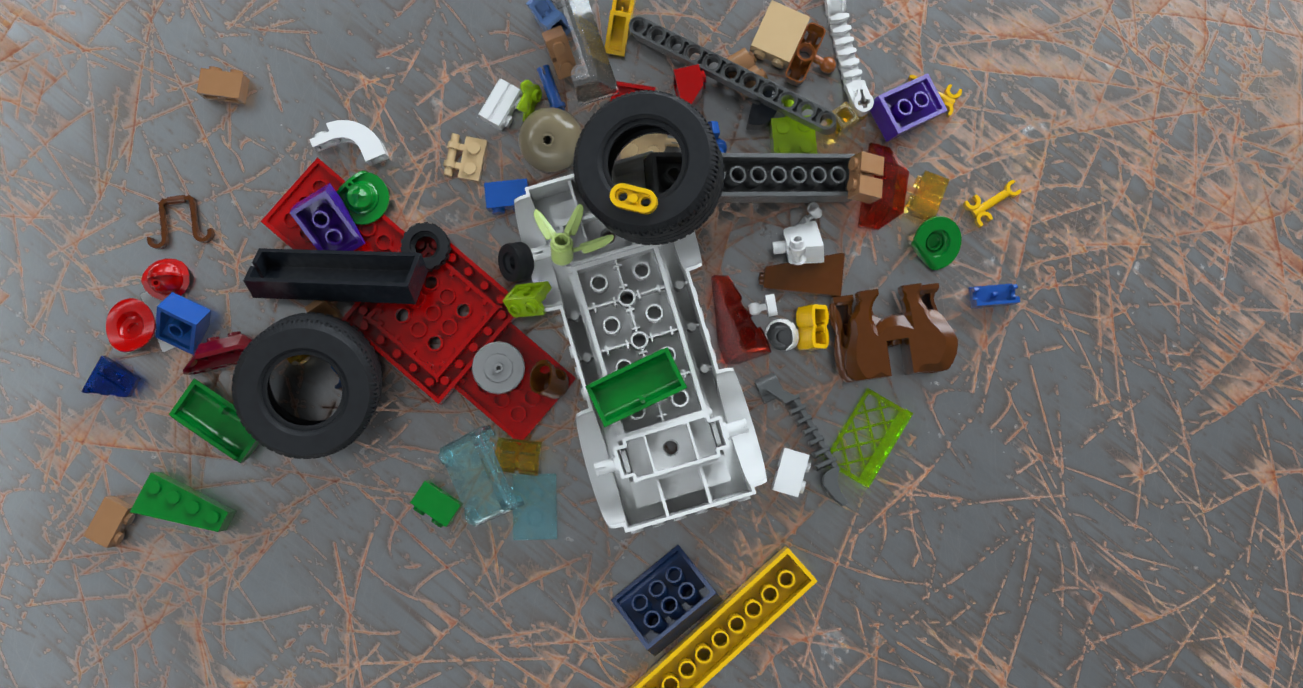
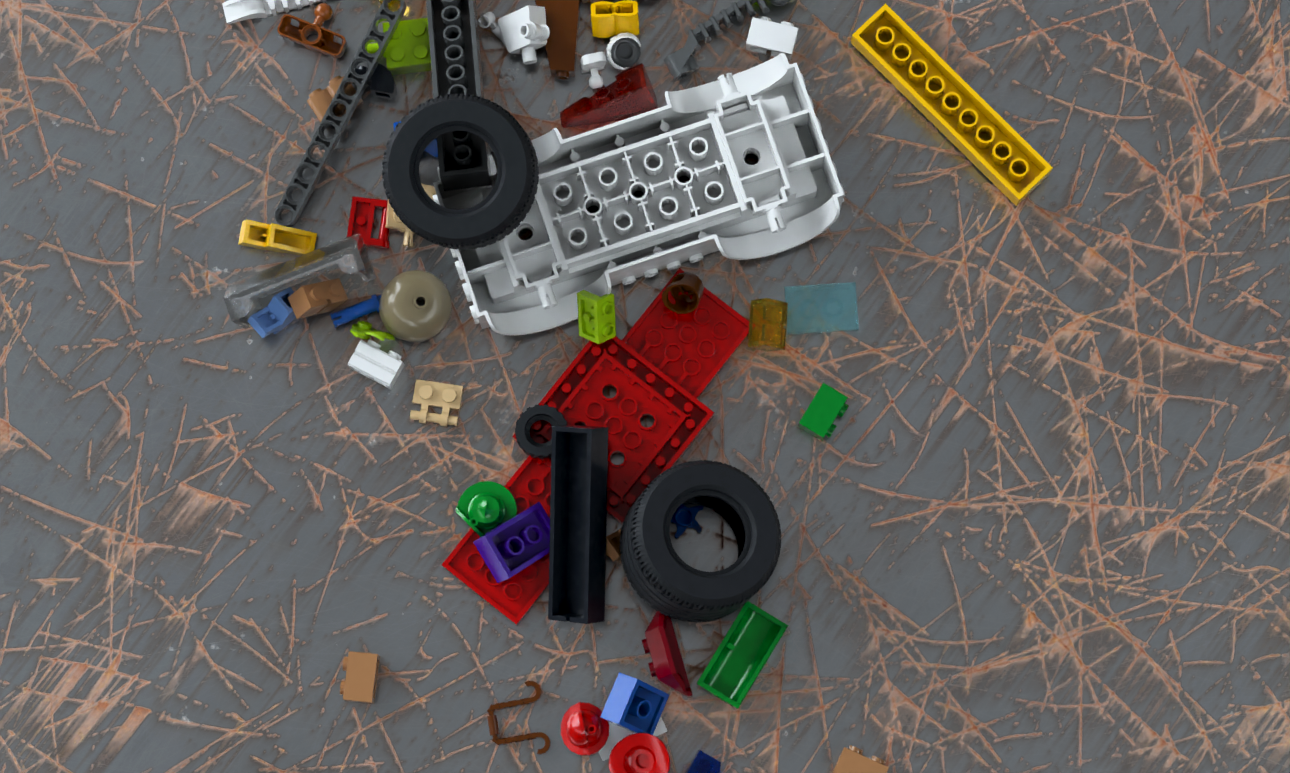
camera: 85 degrees left, 5 degrees down
green wedge [130,472,237,532] -> none
white arch [309,120,389,166] -> none
clear light blue windscreen [438,425,525,527] -> none
light grey wheel [472,342,525,394] -> none
blue brick [484,178,529,215] -> none
black tyre [498,242,534,282] -> none
yellowish green plant [534,204,614,265] -> none
green container [585,347,687,427] -> none
yellow plate [610,183,658,215] -> none
dark blue slope [611,545,723,656] -> none
red slope [673,64,707,107] -> none
tan brick [750,0,810,69] -> none

